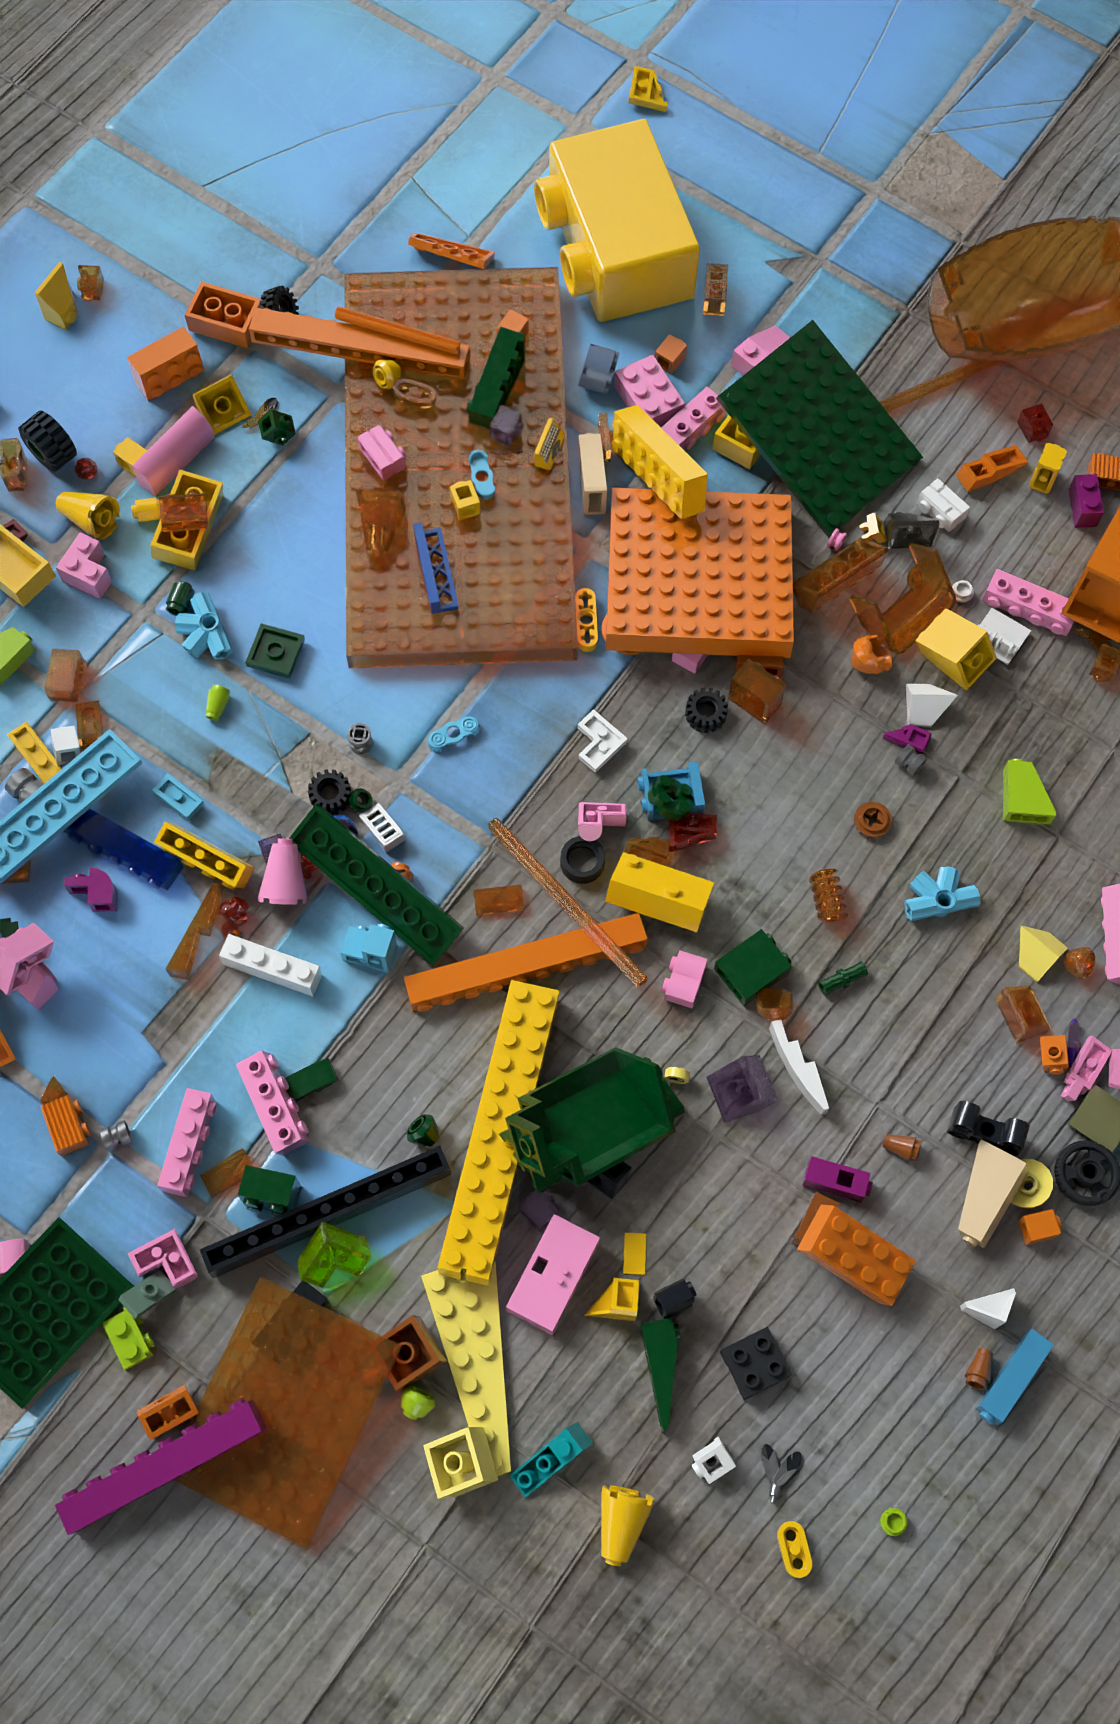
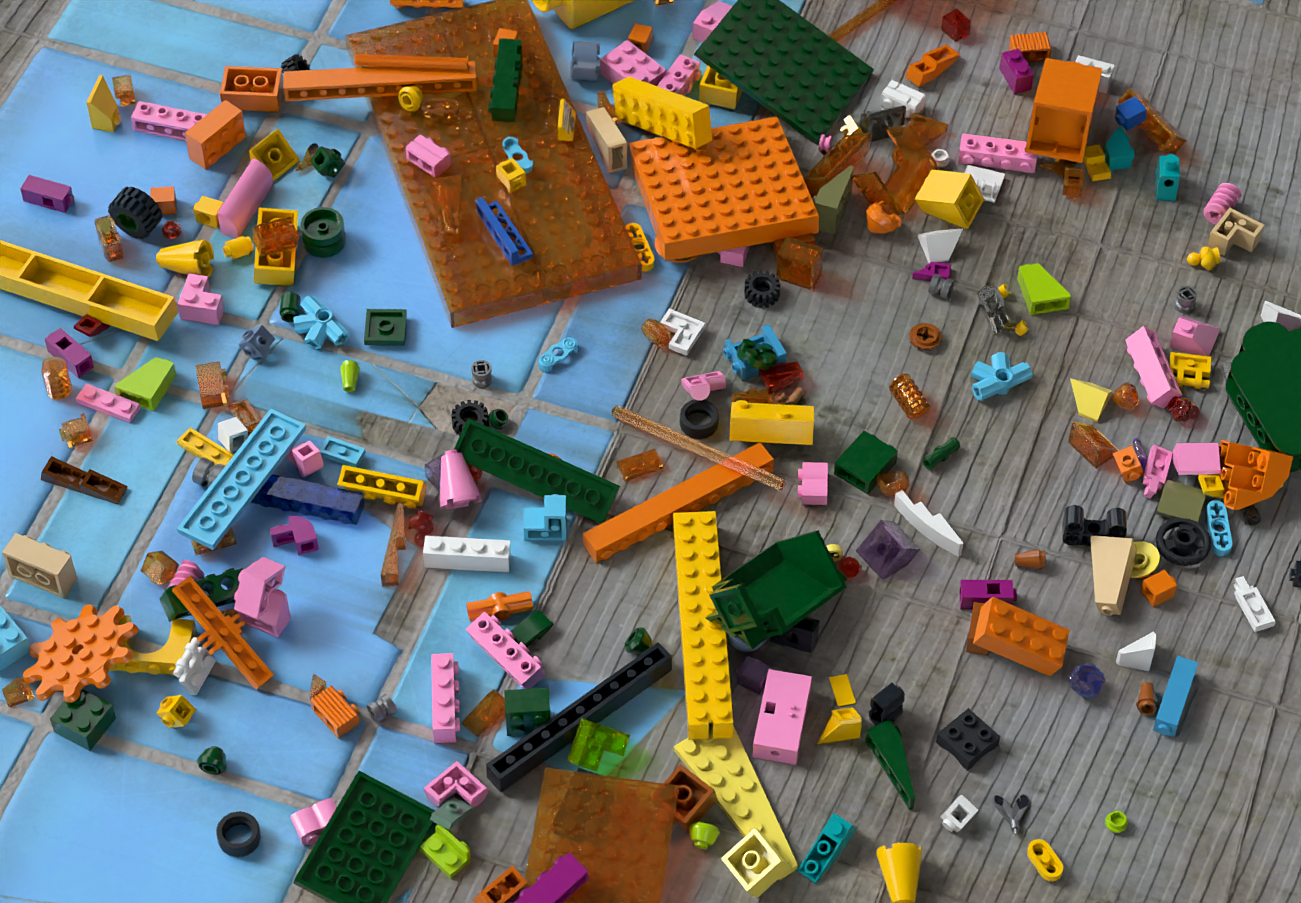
camera: 15 degrees left, 15 degrees down
white slope [359,803,405,853] -> none
brick [489,405,524,446] -> none
yellow brick [1028,443,1067,494] -> none
none -> bright pink brick [131,101,207,141]
none -> orange brick [150,186,177,215]
none -> sand blue brick [239,325,275,359]
none -> bright pink brick [286,440,324,478]
none -> dark green wheel [300,207,346,258]
none -> orange piece [466,591,533,622]
none -> clear orange brick [641,318,671,347]
none -> medium nougat arm [775,387,805,405]
none -> olive slope [812,166,854,234]
none -> clear red plate [838,557,862,578]
none -> clear orange wing [901,113,948,150]
none -> clear smoke torso [977,284,1029,336]
none -> clear purple piece [1069,663,1105,698]

